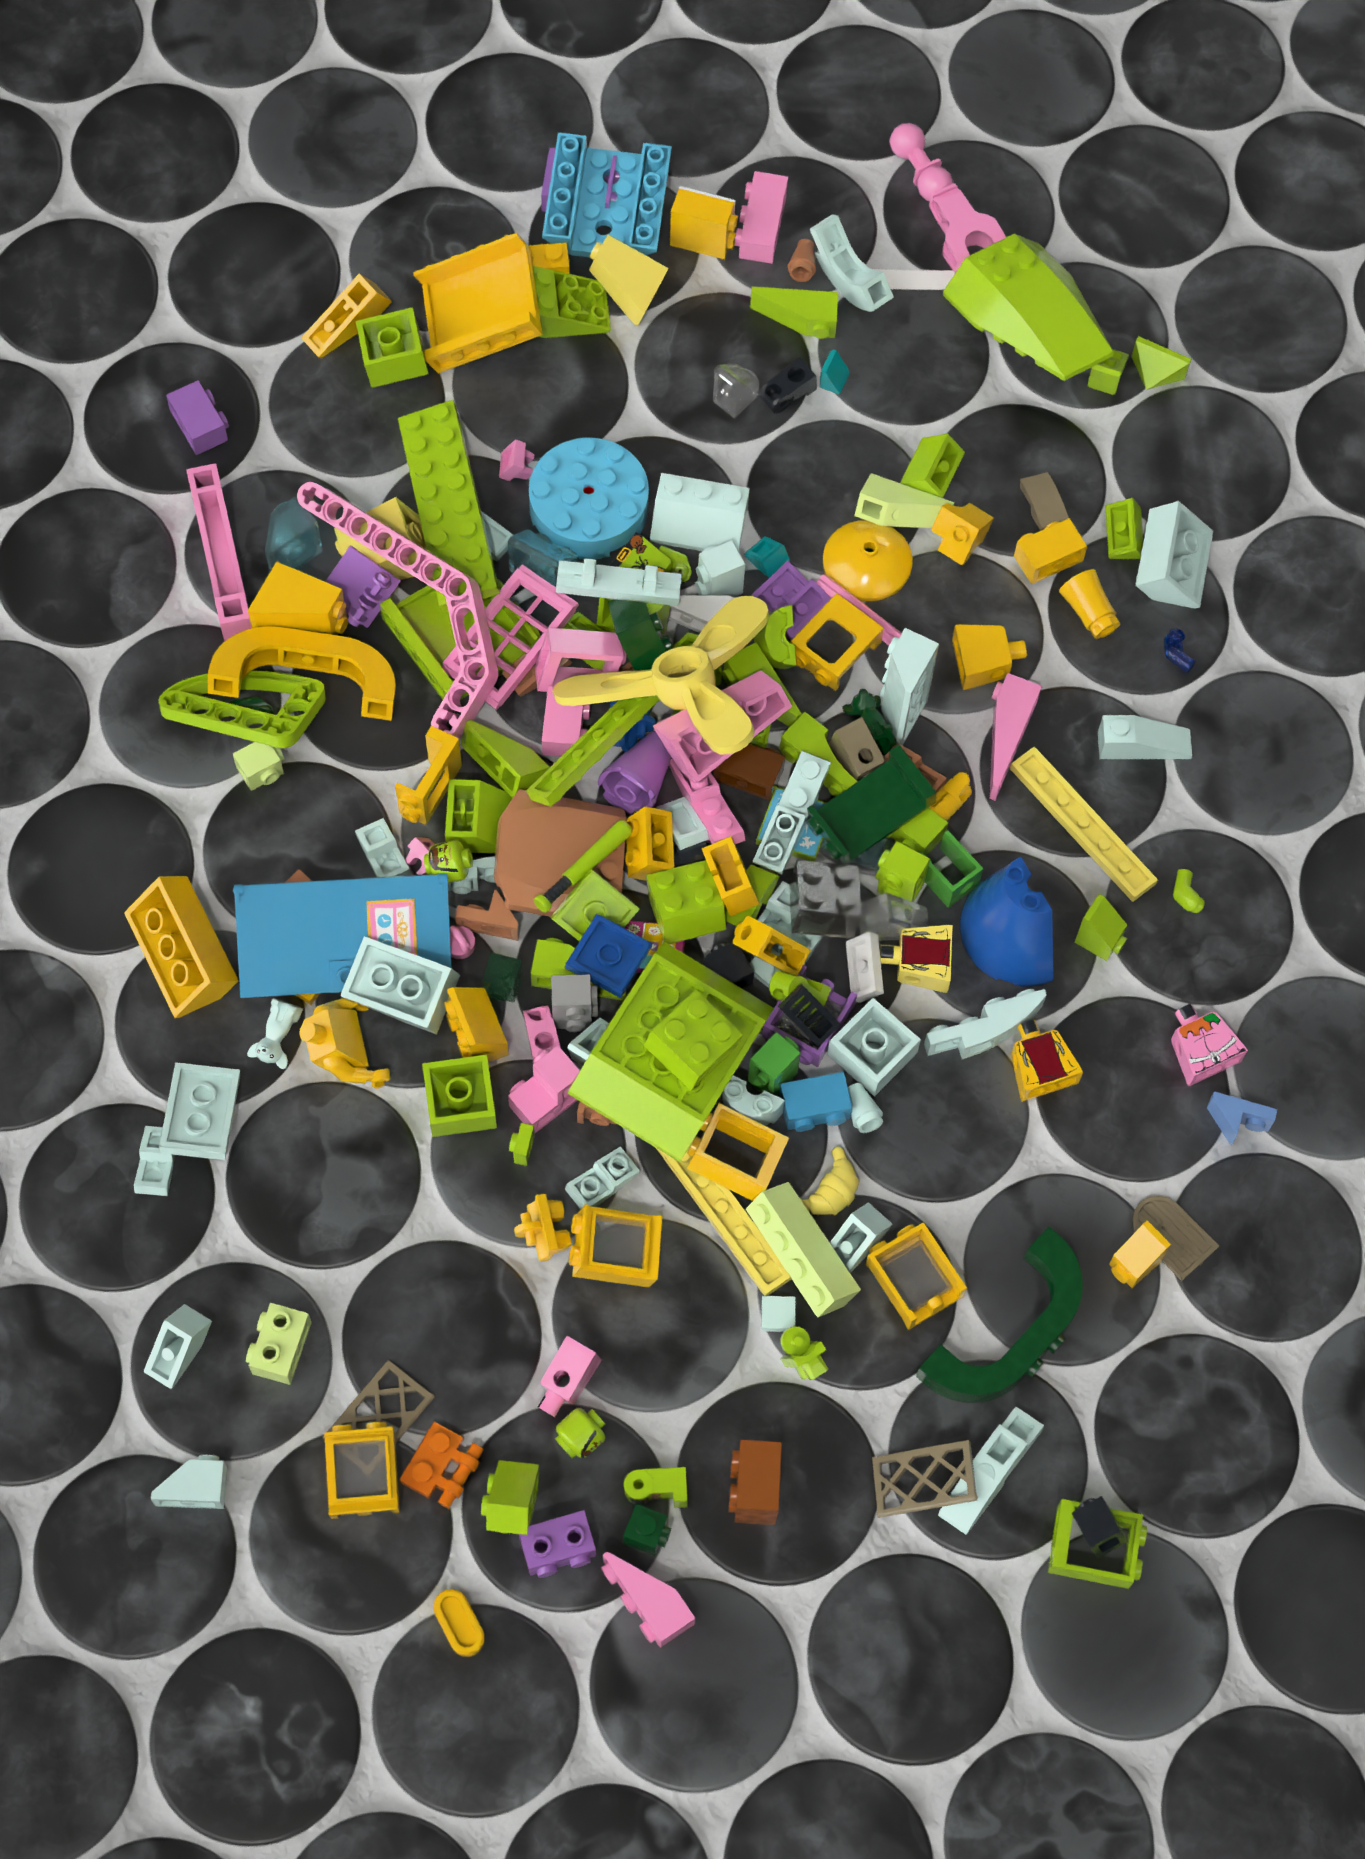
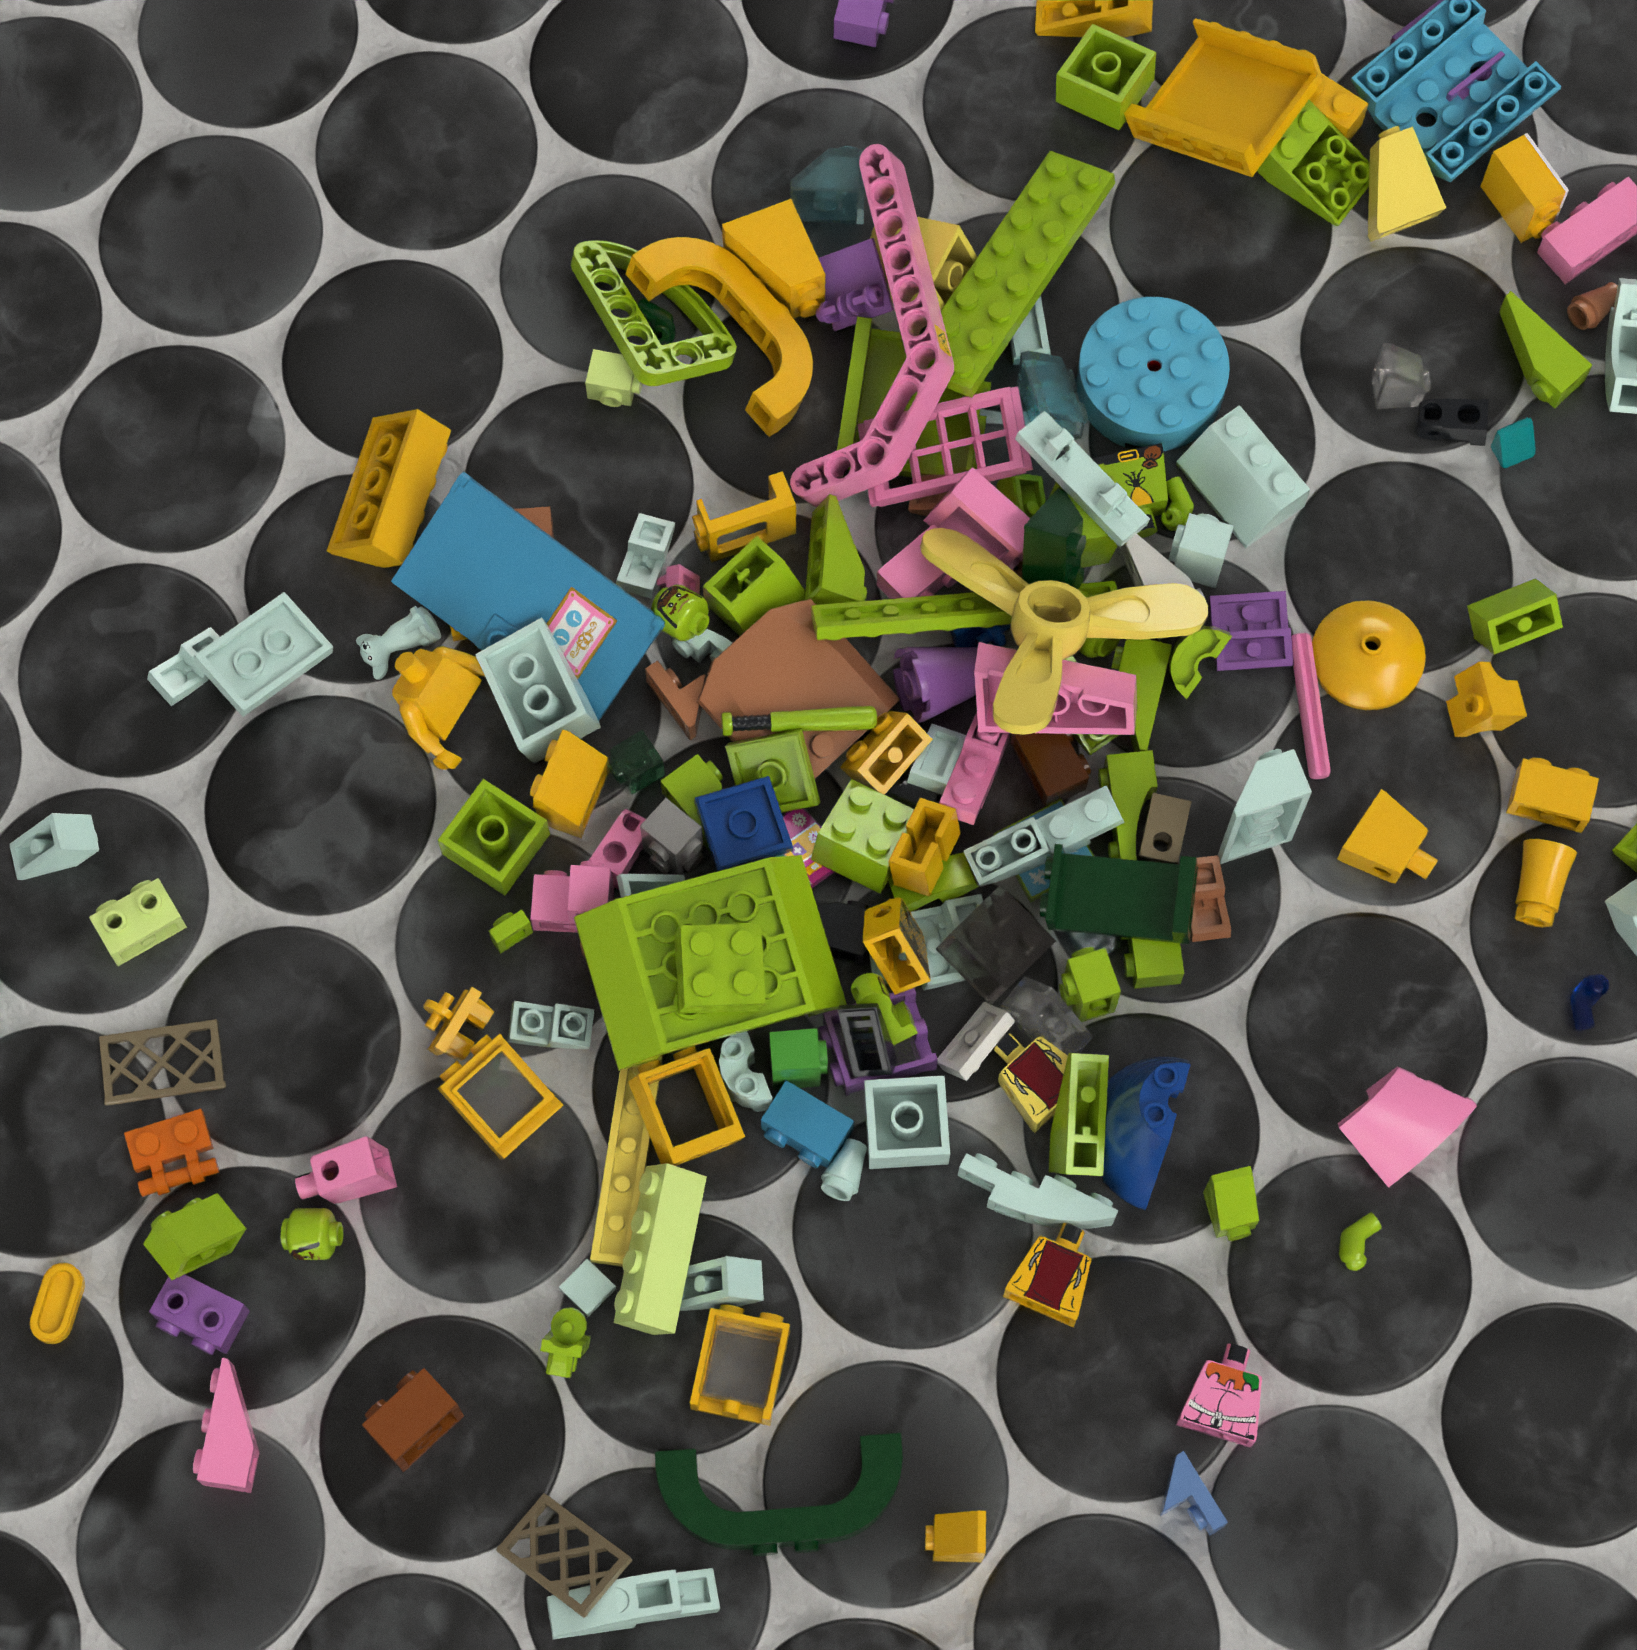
camera: 45 degrees right, 5 degrees up
bright pink arch [186,463,252,642] -> none
window [324,1422,400,1519] -> none
bright pink tile [450,926,475,959] -> none
bright pink tile [499,439,534,481] -> none
dark green brick [623,1504,672,1556] -> none
lime leg [624,1467,688,1508] -> none
teal slope [744,536,790,578] -> none
yellow window [790,593,884,691] -> none
light yellow piece [800,1146,860,1216] -> none
dark green animal [842,689,896,755] -> none
yellowish green slope [854,473,955,528] -> none
bright green piece [918,830,983,908] -> none
yellow hinge [929,772,972,821] -> none
bright pink slope [990,673,1042,801] -> none
light yellow plate [1010,746,1158,902] -> none
dark tan slope [1020,472,1069,531] -> none
light aqua slope [1098,715,1192,759] -> none
dark tan window [1132,1195,1219,1281] -> none
none -> lime slope [1049,1053,1109,1176]
none -> bright pink slope [1337,1066,1477,1188]

